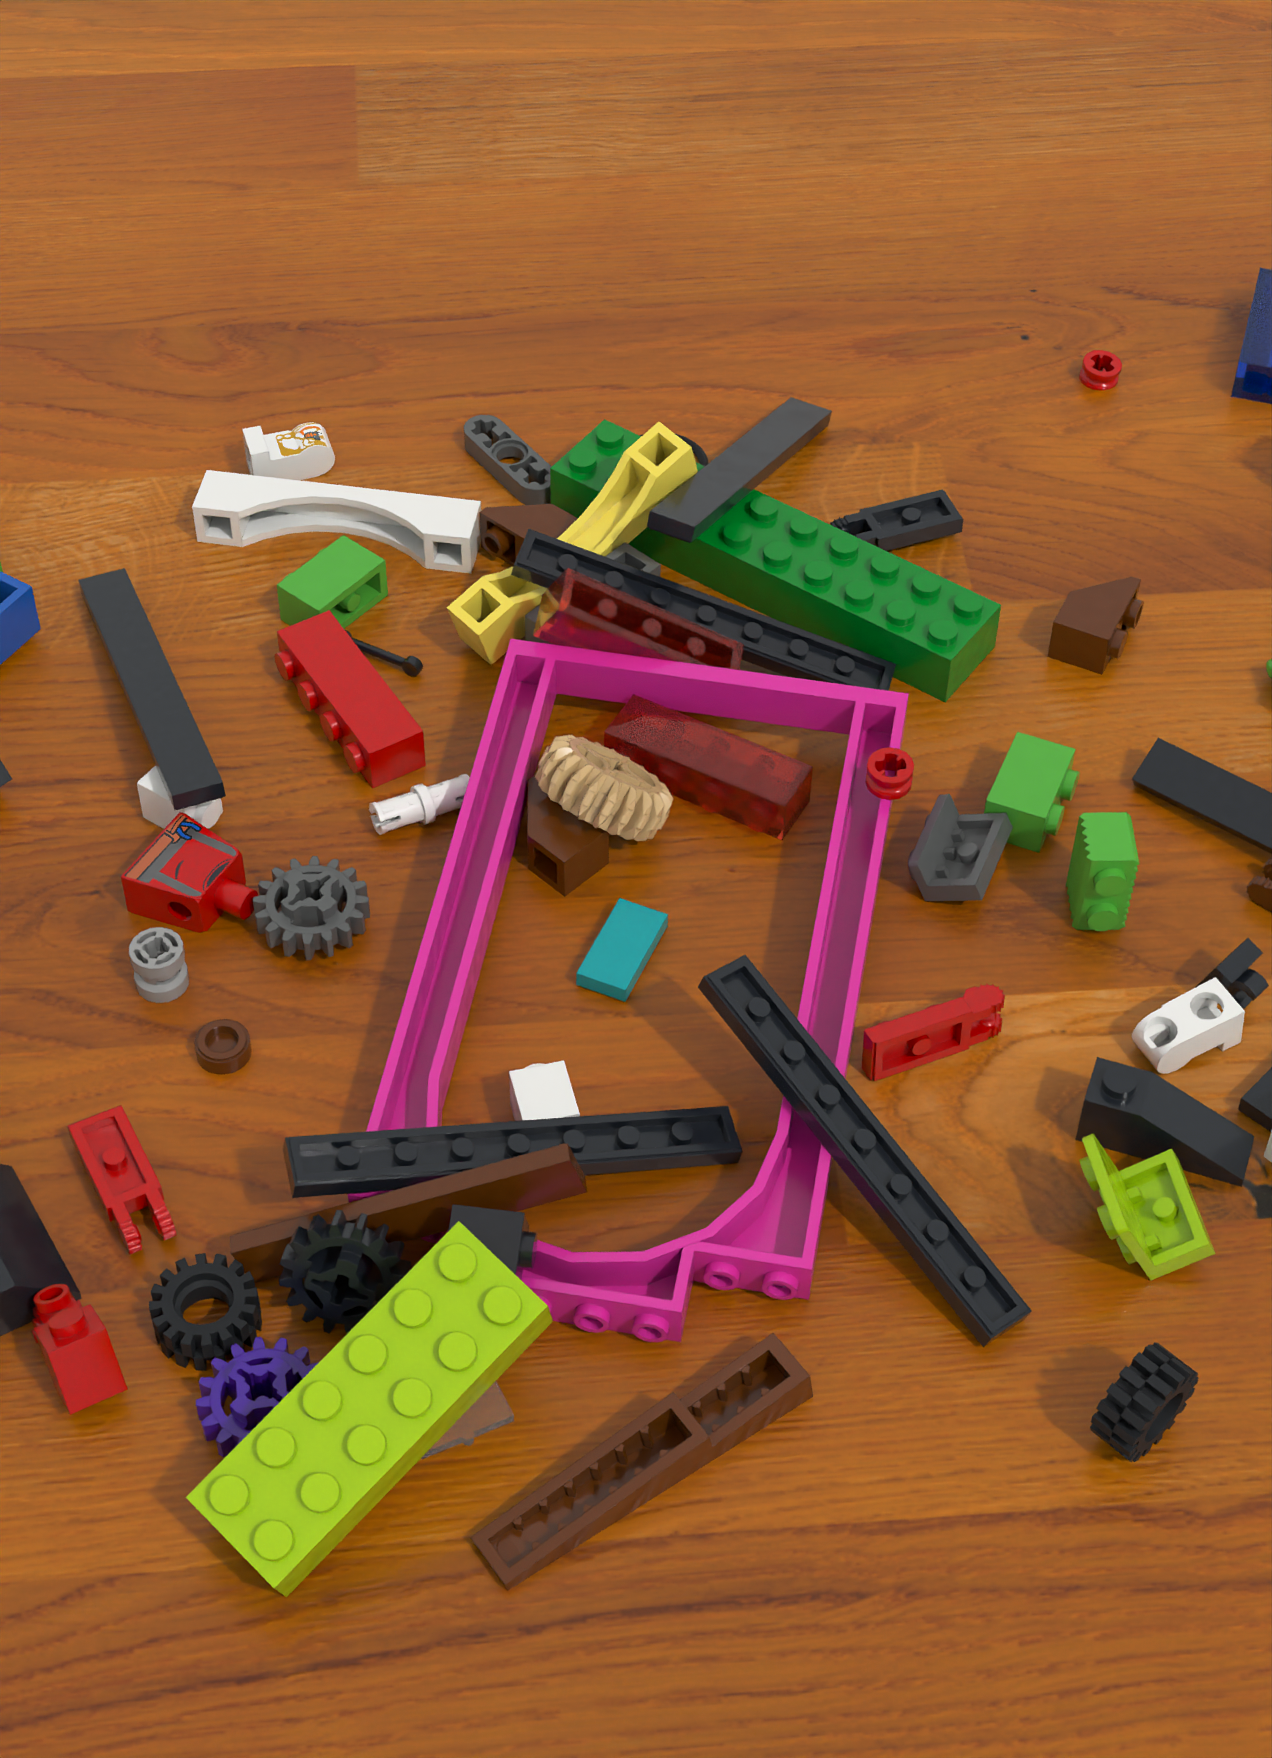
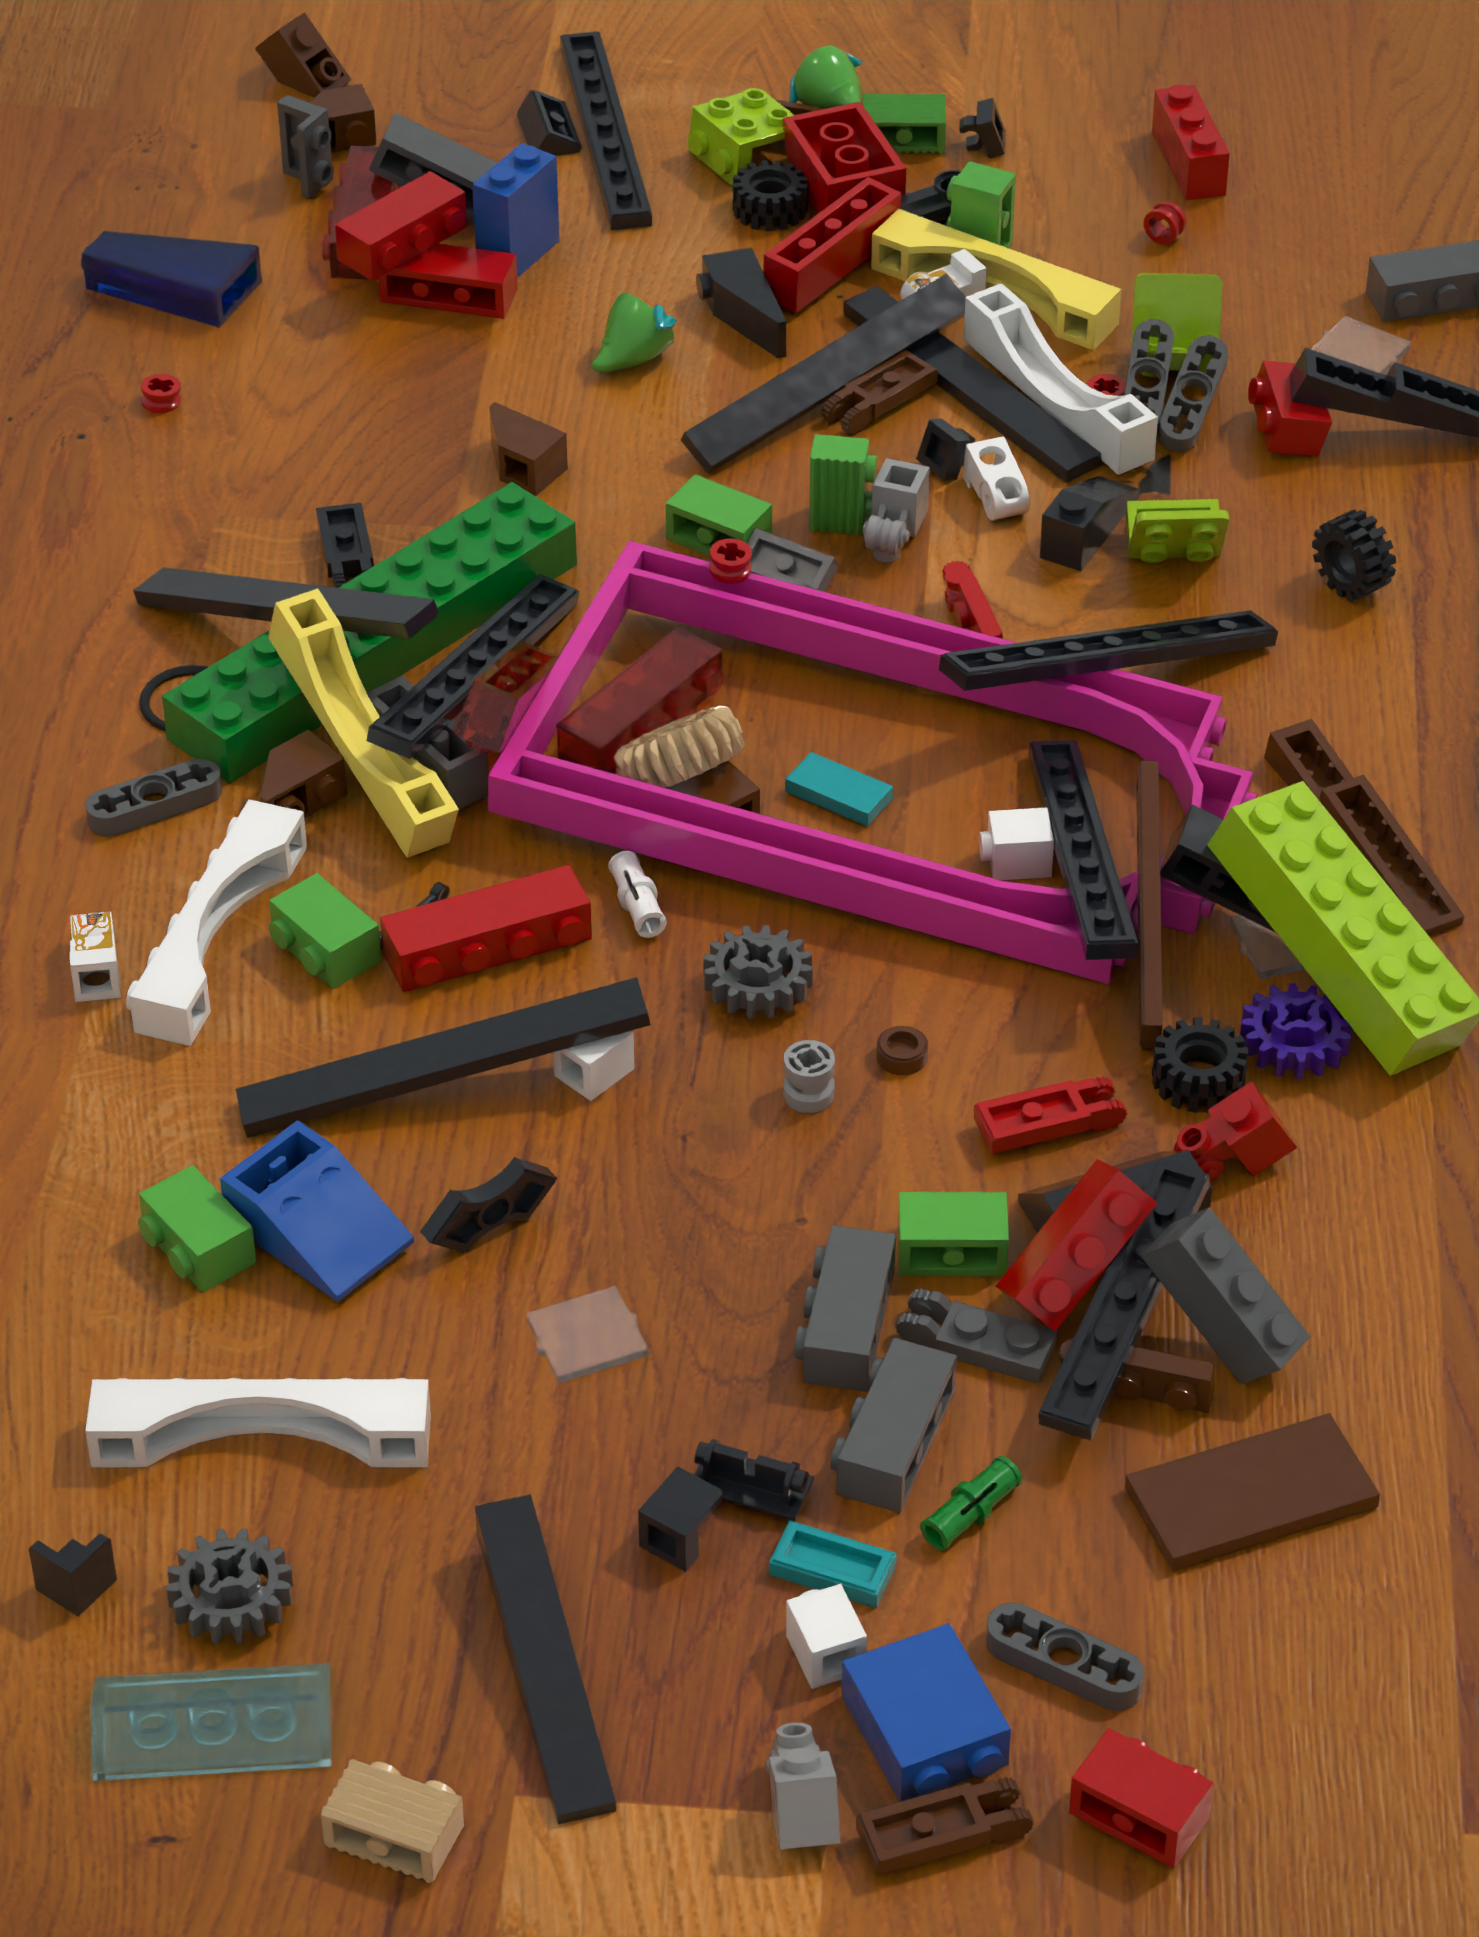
camera: 80 degrees left, 5 degrees down
red torso [121,812,258,933] -> none
black gear [279,1210,412,1334] -> none
none -> light grey brick [863,458,930,562]

